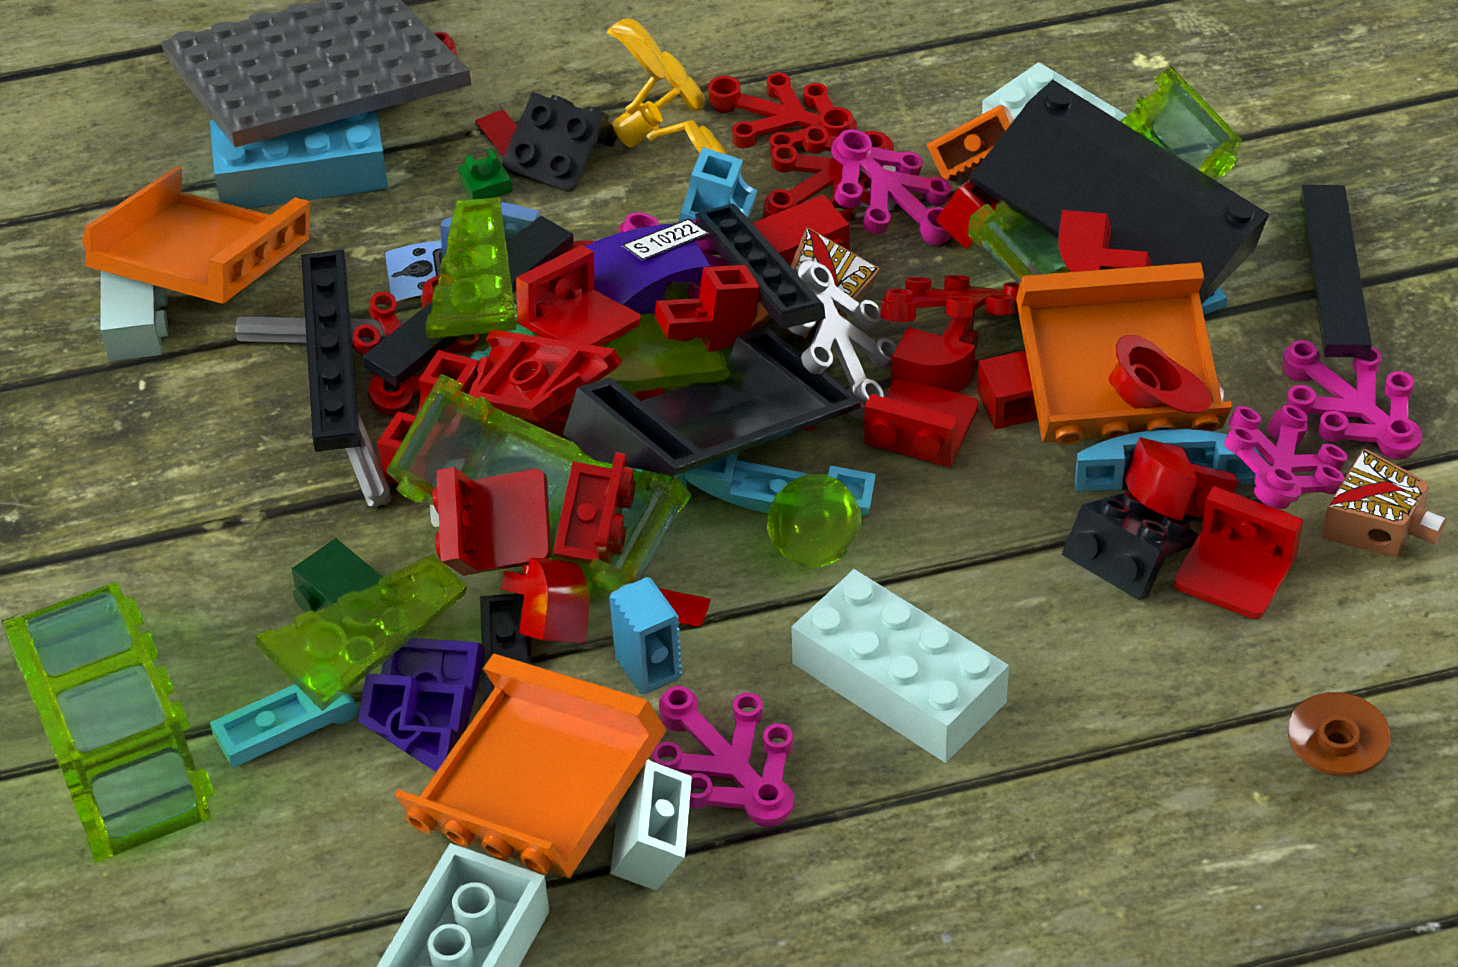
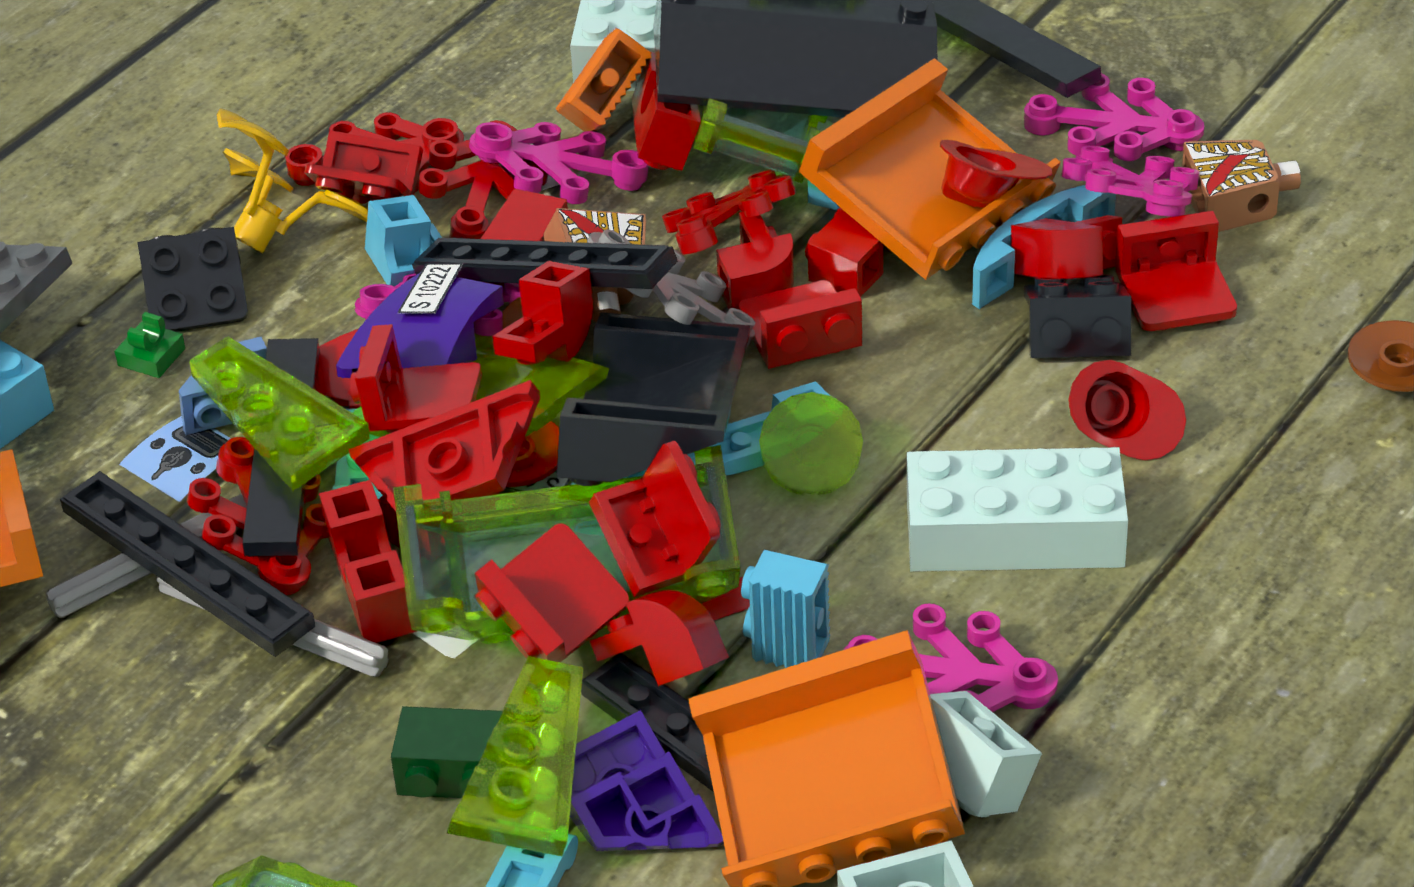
camera: 40 degrees left, 5 degrees down
red sticker [475,110,517,157] -> none
red brick [1058,210,1152,272] -> none
none -> red bracket [305,130,423,201]
none -> red piece [1068,360,1186,460]

